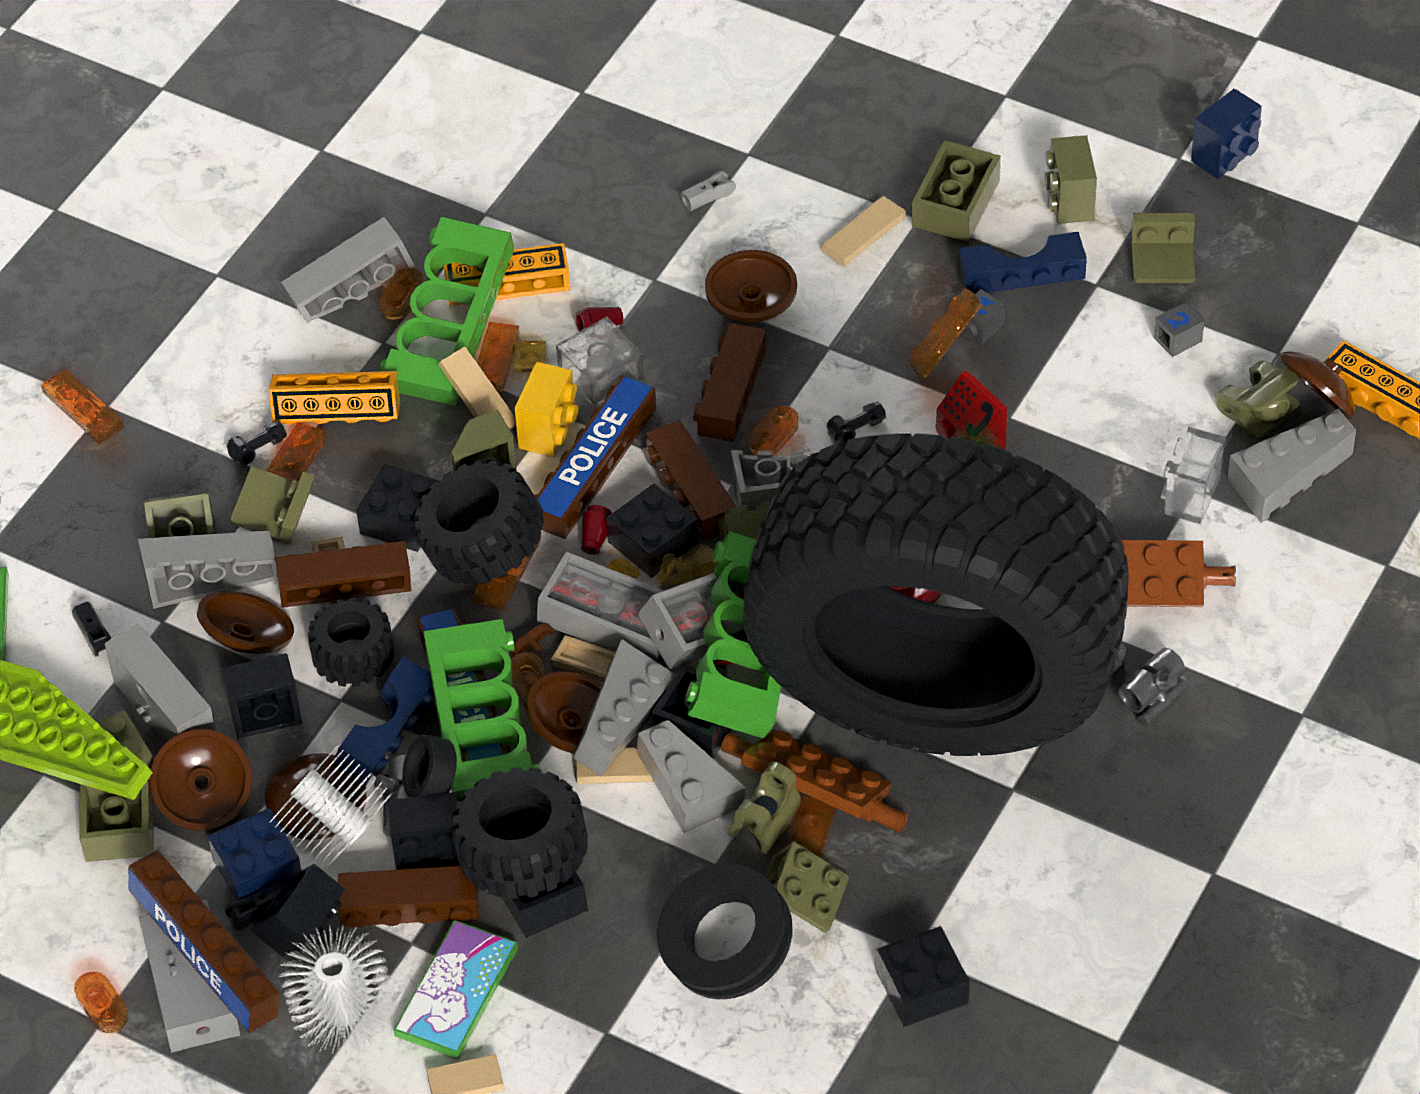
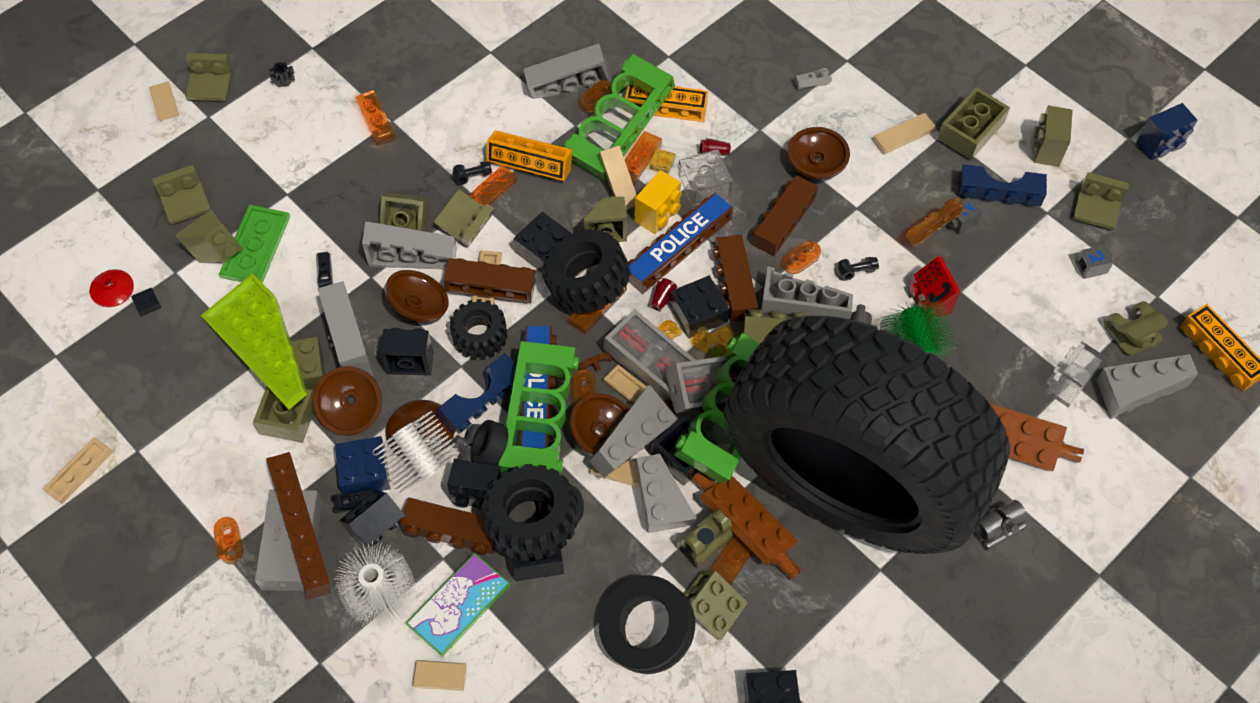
camera: 15 degrees right, 10 degrees up
reddish brown dish [1278,351,1355,419] -> none

